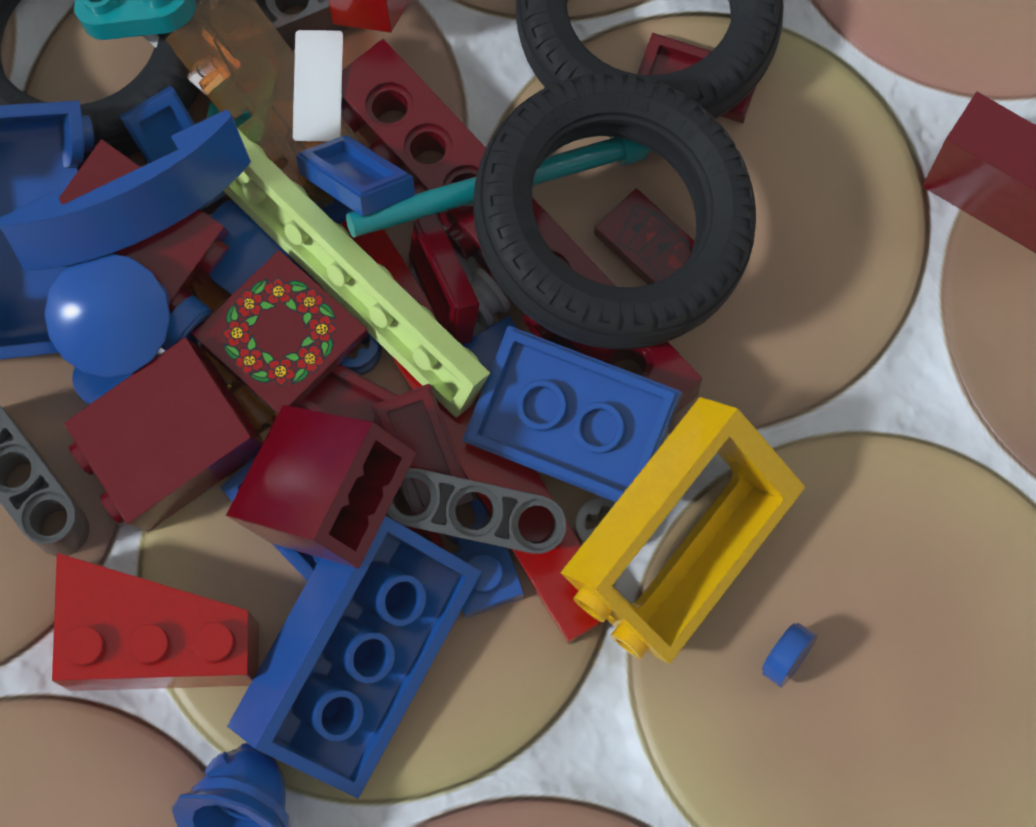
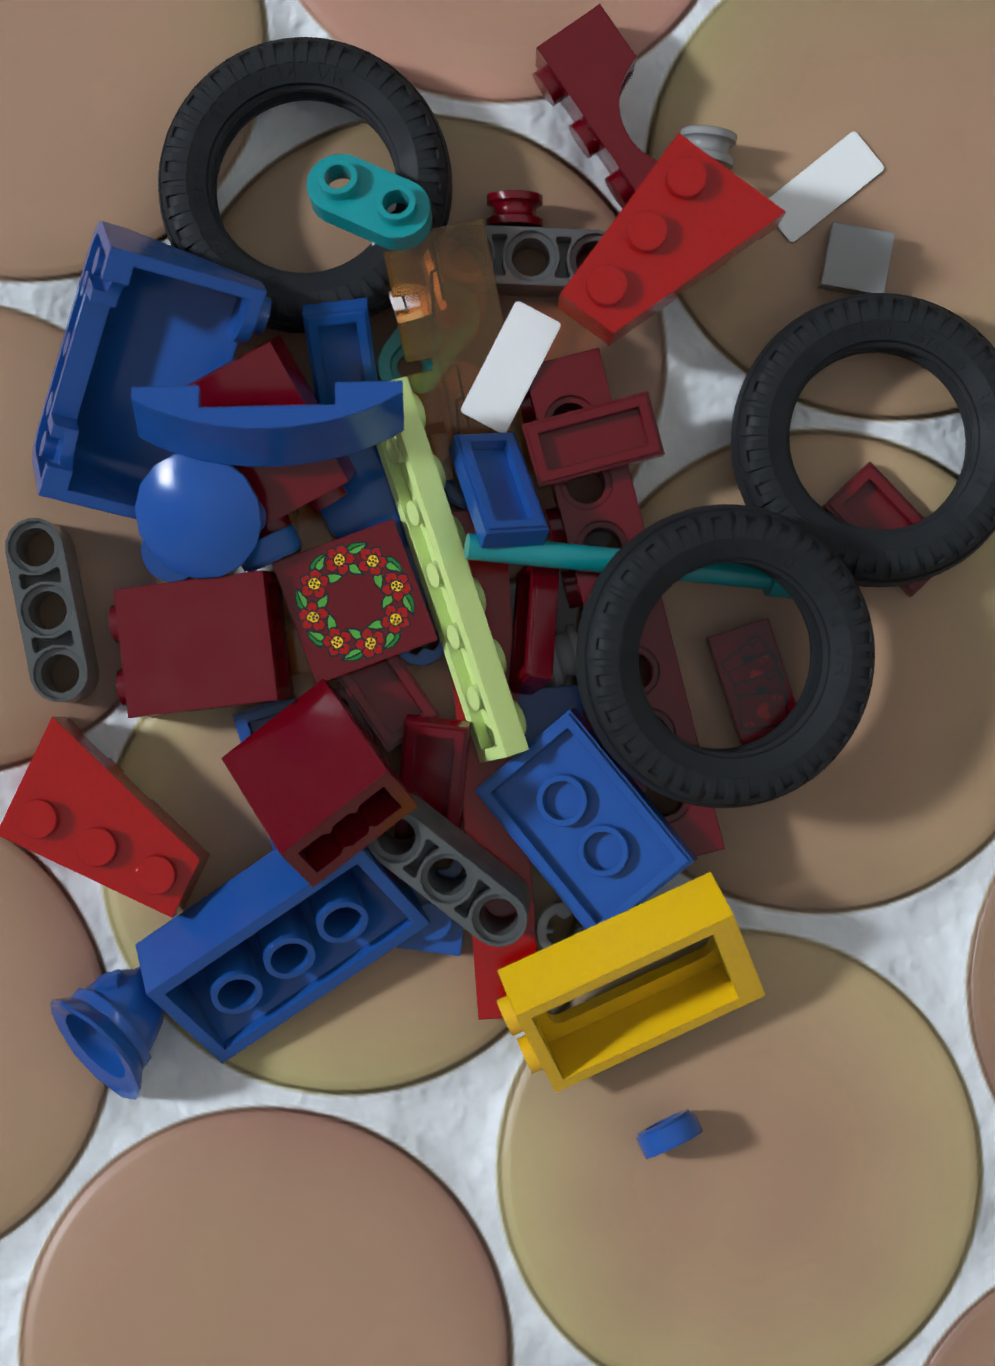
camera: 30 degrees right, 15 degrees up
none -> dark red tile [522,391,665,490]

